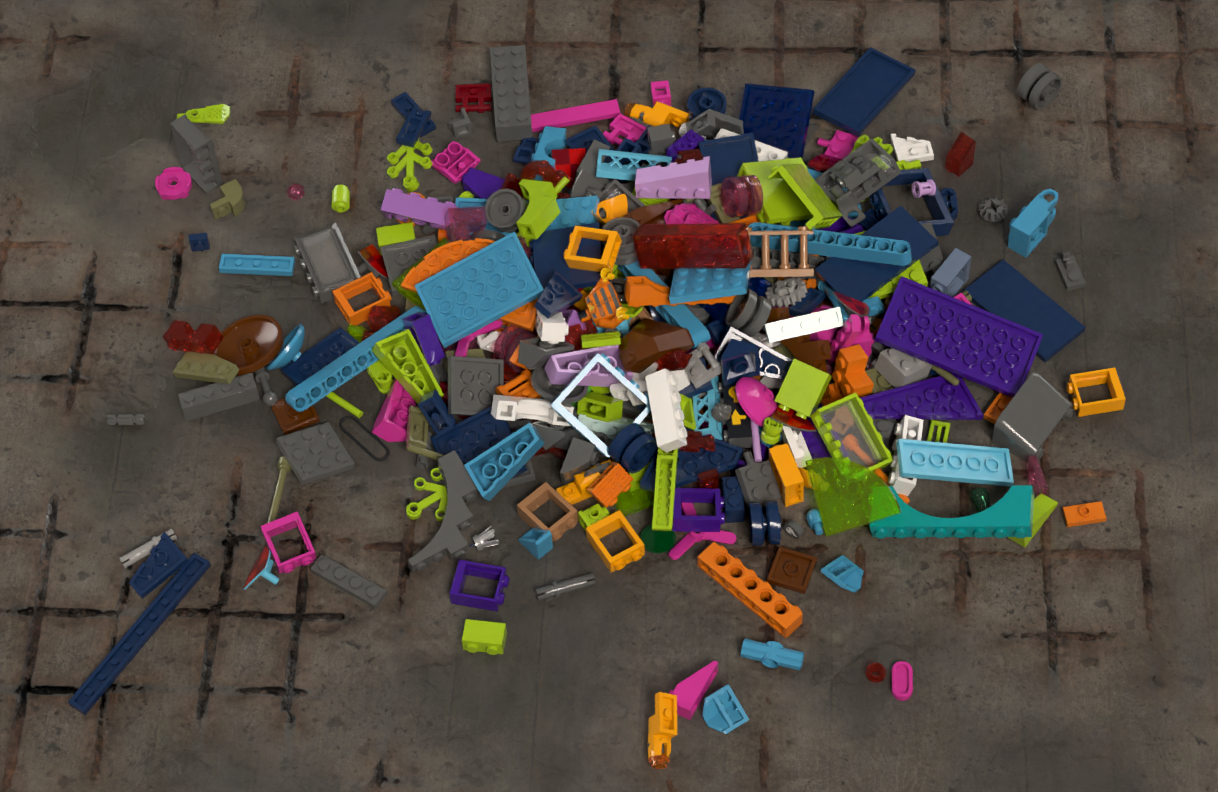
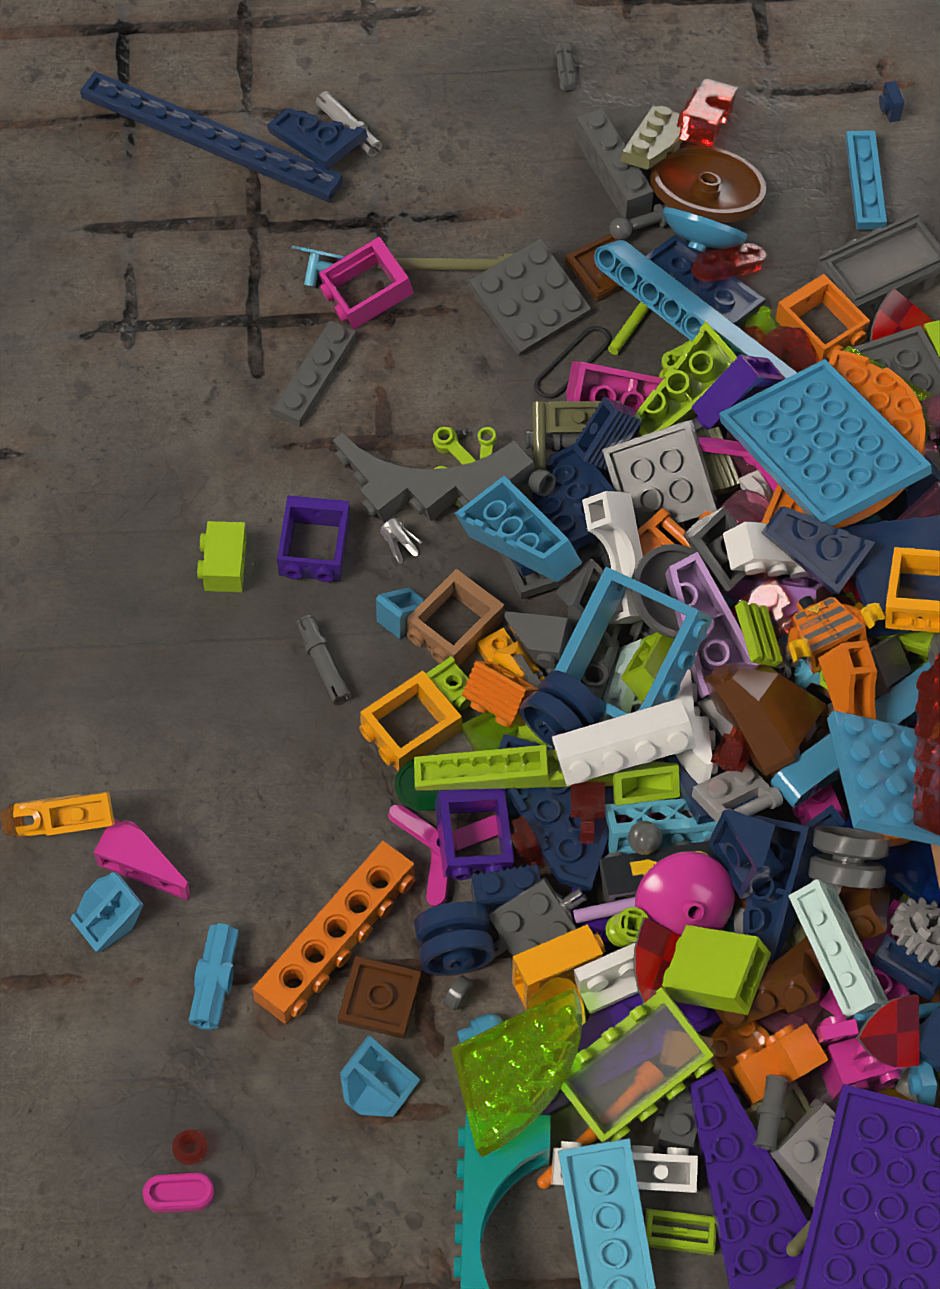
camera: 80 degrees right, 5 degrees up
none -> dark grey hinge [528,469,556,497]
none -> clear red beam [691,243,766,282]
none -> dark grey pin [754,1075,789,1151]

